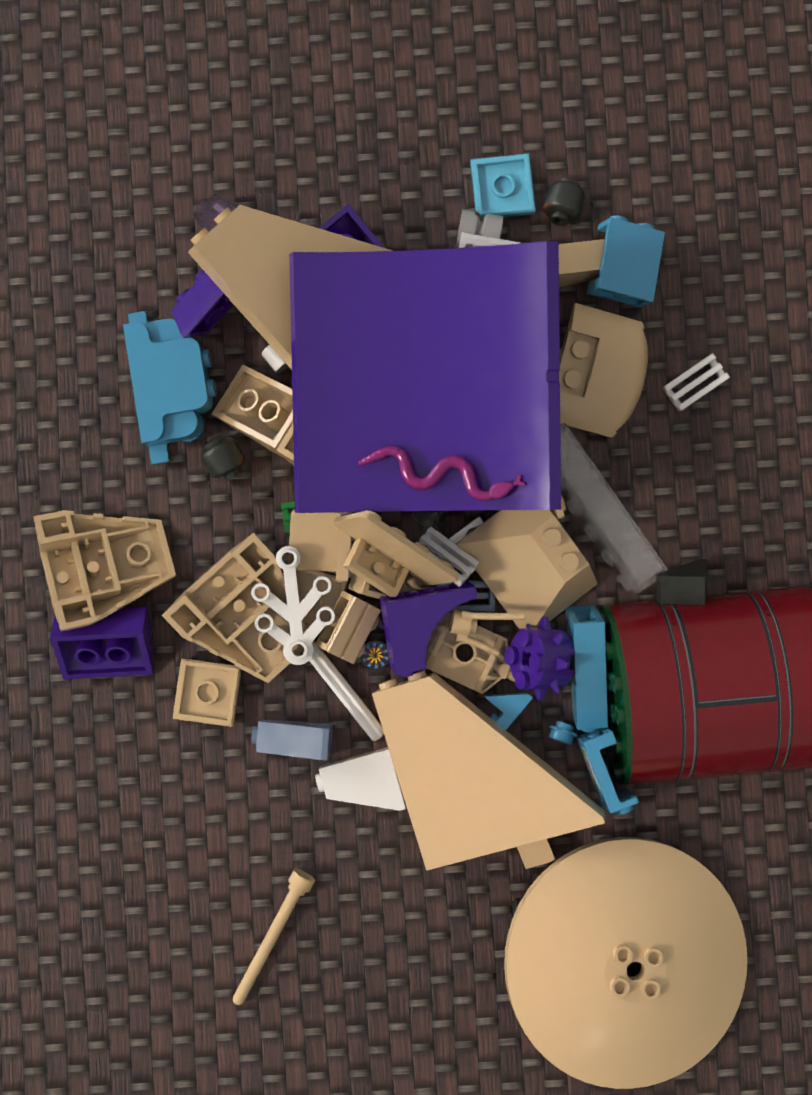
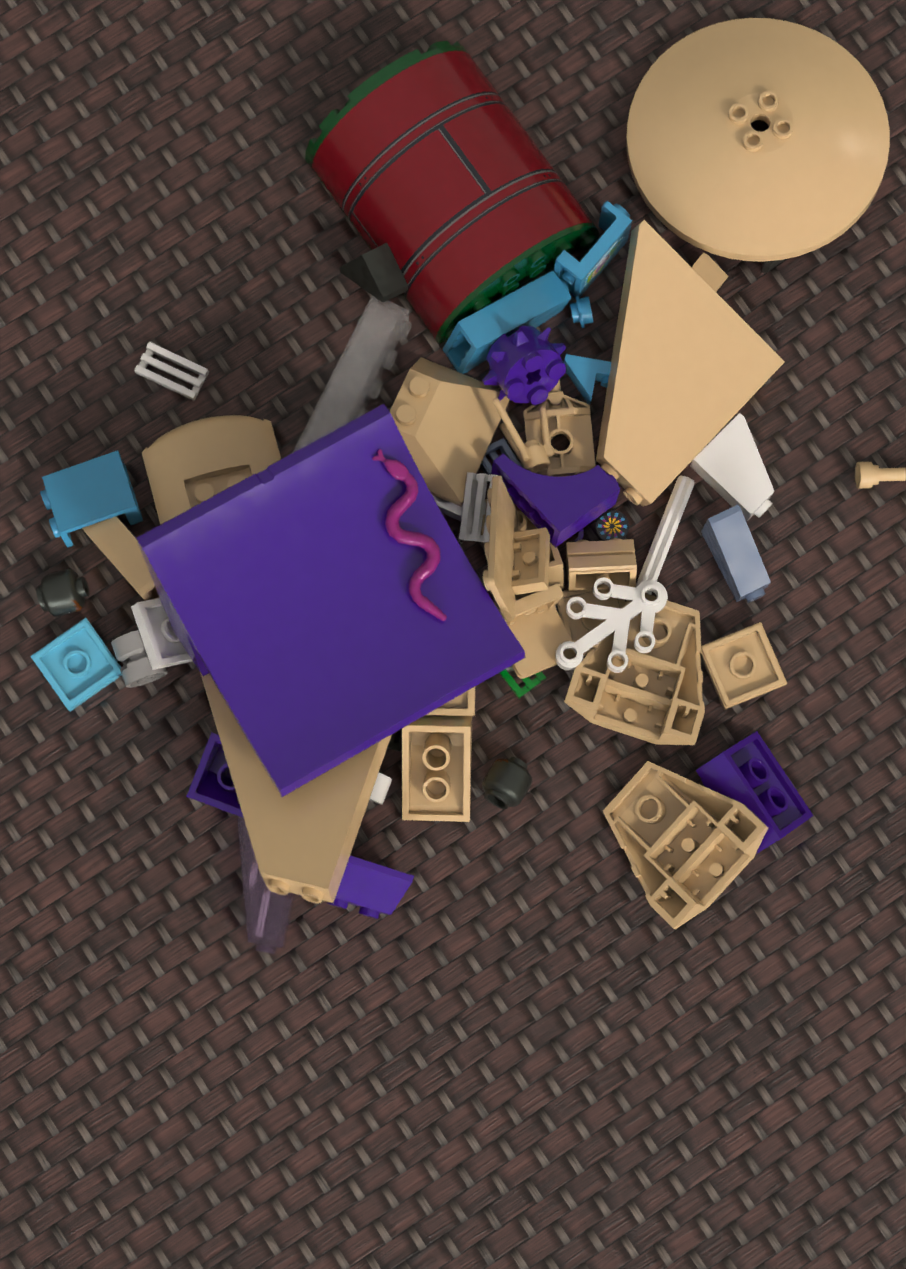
camera: 125 degrees left, 5 degrees down
dark azure brick [123,311,217,465] -> none

